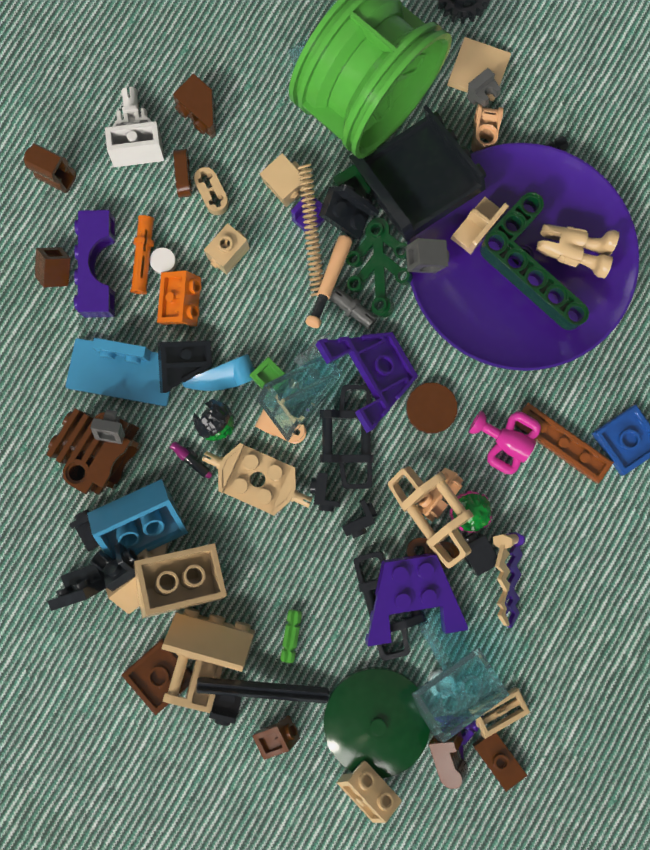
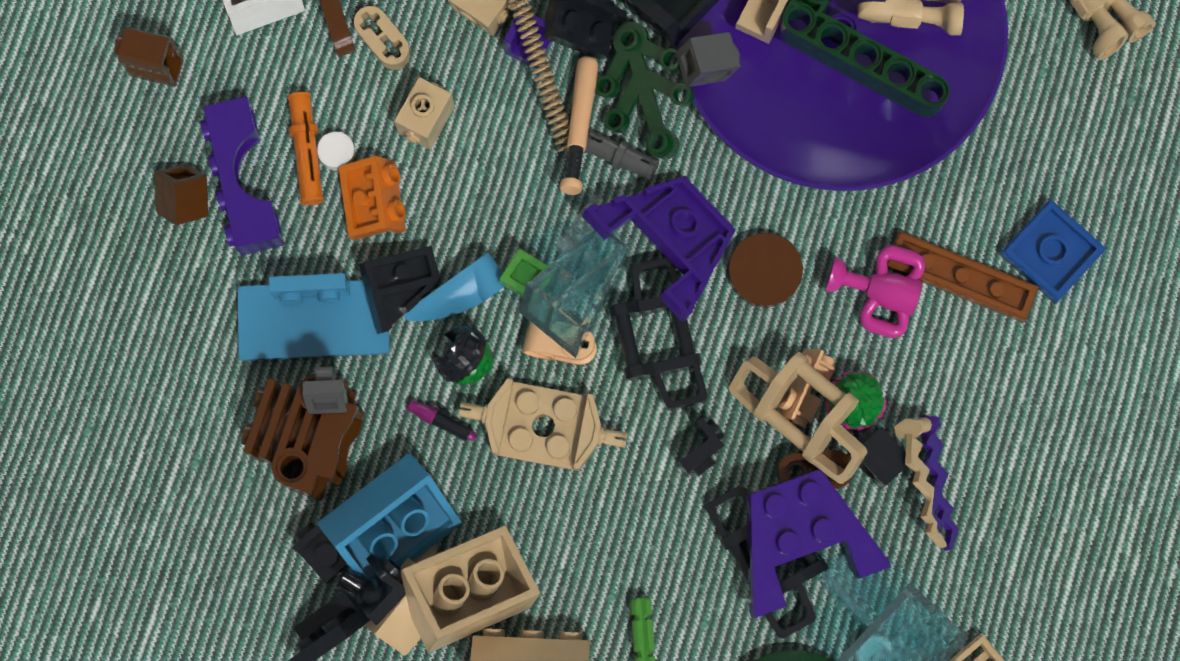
camera: 10 degrees left, 5 degrees down
black bracket [310,473,341,512] -> none

